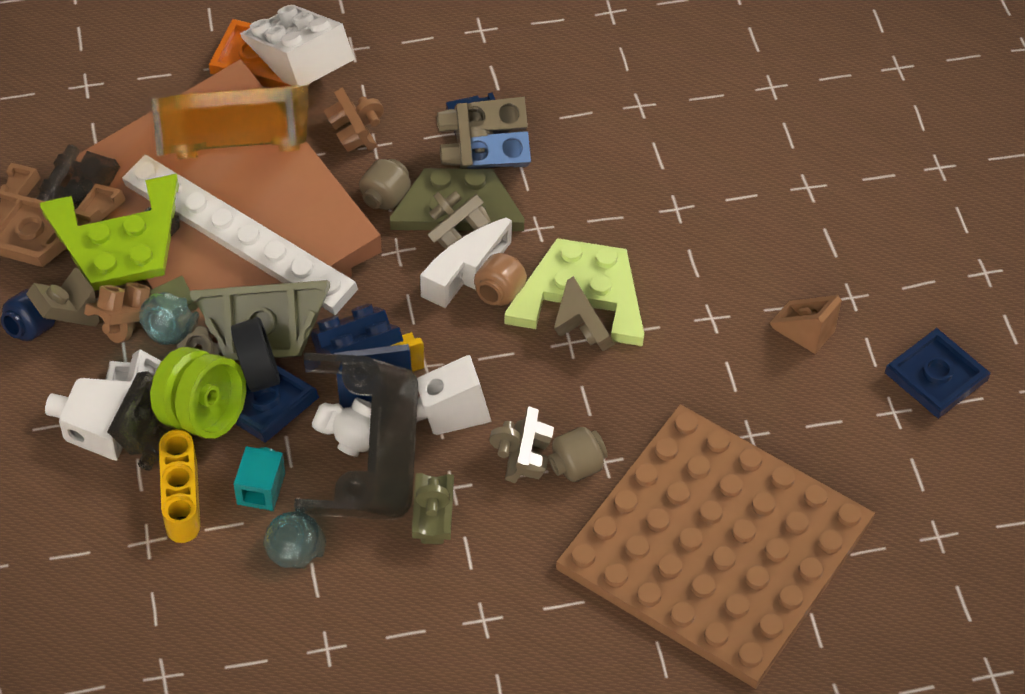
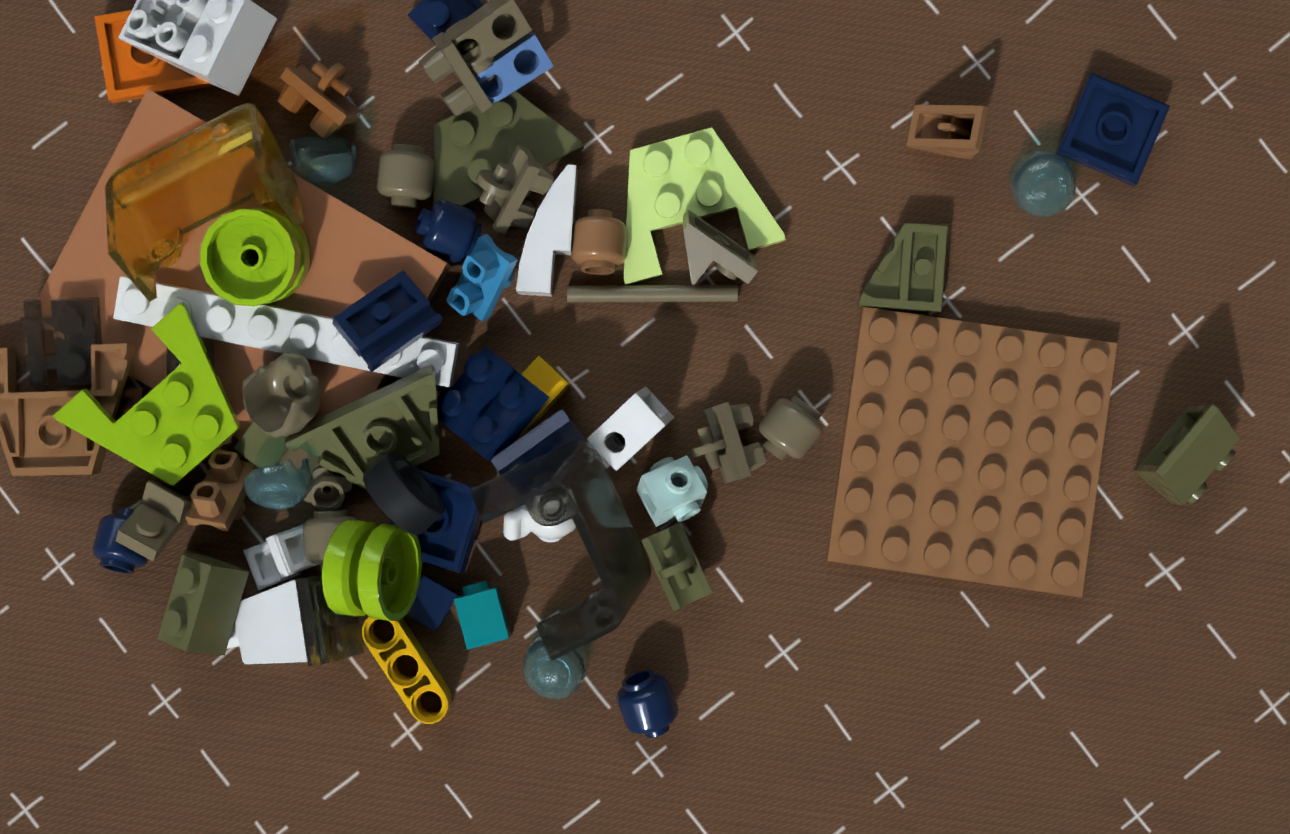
camera: 20 degrees left, 35 degrees up
none -> olive slope [157,548,249,656]
none -> lime wheel [200,208,311,307]
none -> dark tan hair [242,352,321,438]
none -> clear light blue hair [290,136,357,186]
none -> dark blue plate [332,270,443,372]
none -> dark blue tile [406,573,458,632]
none -> dark blue head [415,200,482,262]
none -> dark azure hips [446,234,518,321]
none -> dark tan bar [567,285,738,303]
none -> dark blue head [616,670,679,738]
none -> light aqua brick [636,455,708,527]
none -> olive wing [857,223,948,313]
none -> clear light blue hair [1008,150,1076,217]
none -> olive slope [1134,404,1240,505]

